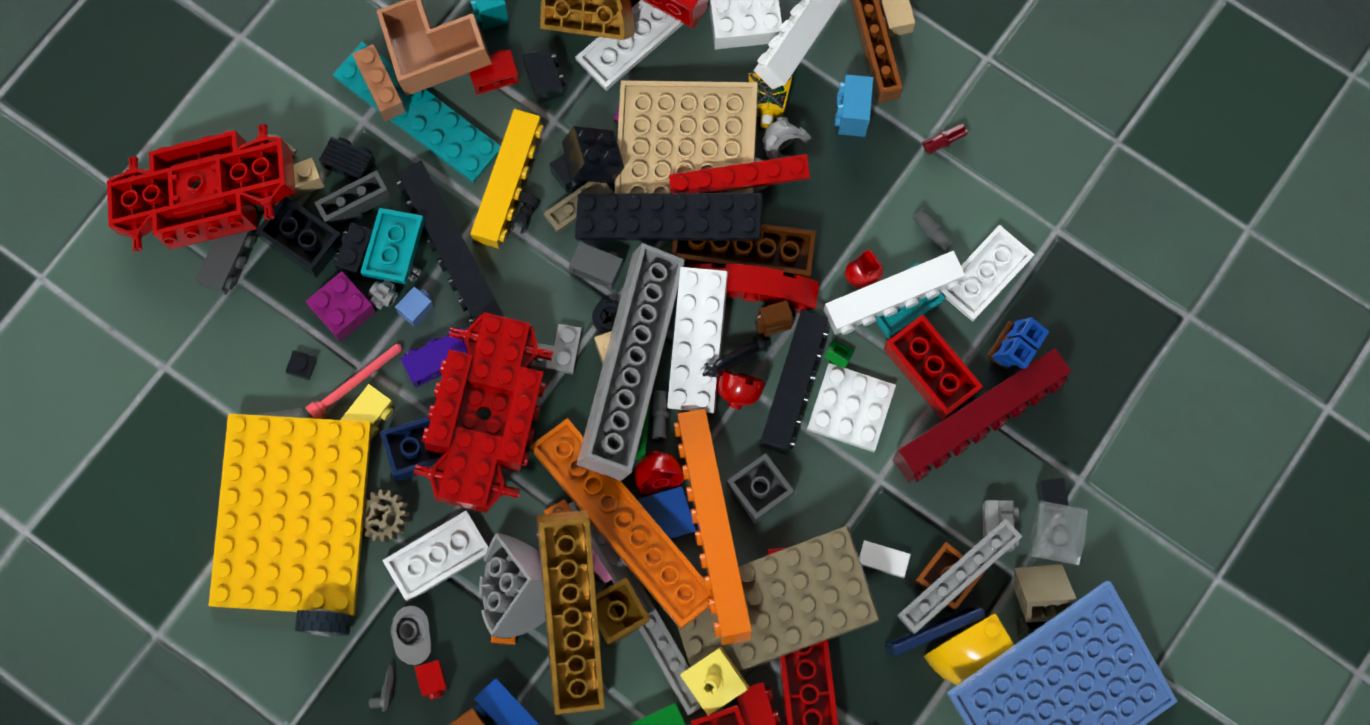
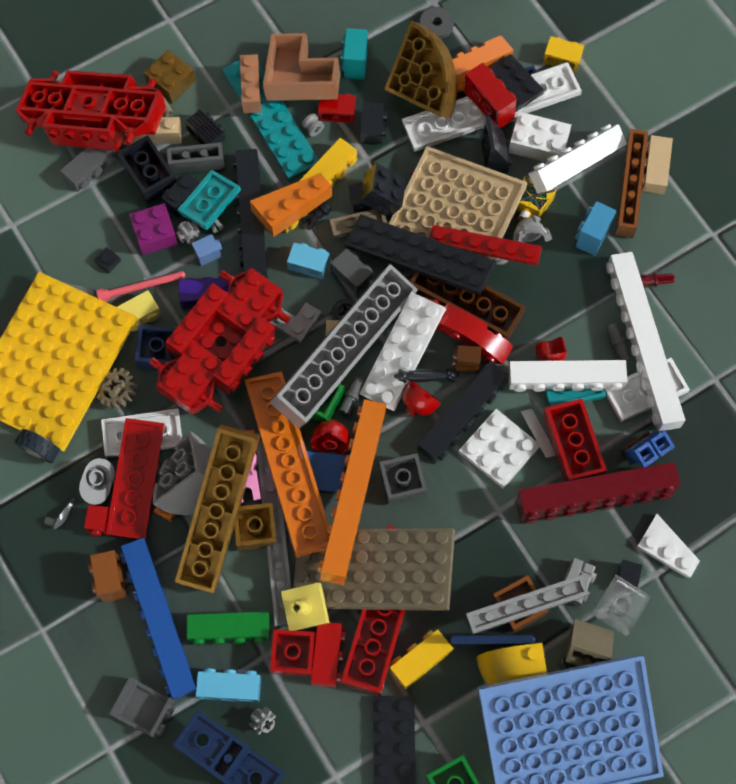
camera: 25 degrees right, 5 degrees down
green plate [824,340,854,368] -> none
white tile [859,540,911,578] -> none
none -> red plate [106,418,165,540]
none -> pearl gold brick [144,50,196,104]
none -> orange wedge [250,173,332,237]
none -> medium azure brick [287,243,330,280]
none -> light grey wheel [302,114,324,137]
none -> yellow brick [390,630,453,689]
none -> black slope [481,116,512,173]
none -> white sticker [521,409,556,458]
none -> white brick [606,252,685,431]
none -> white wing [637,514,700,579]

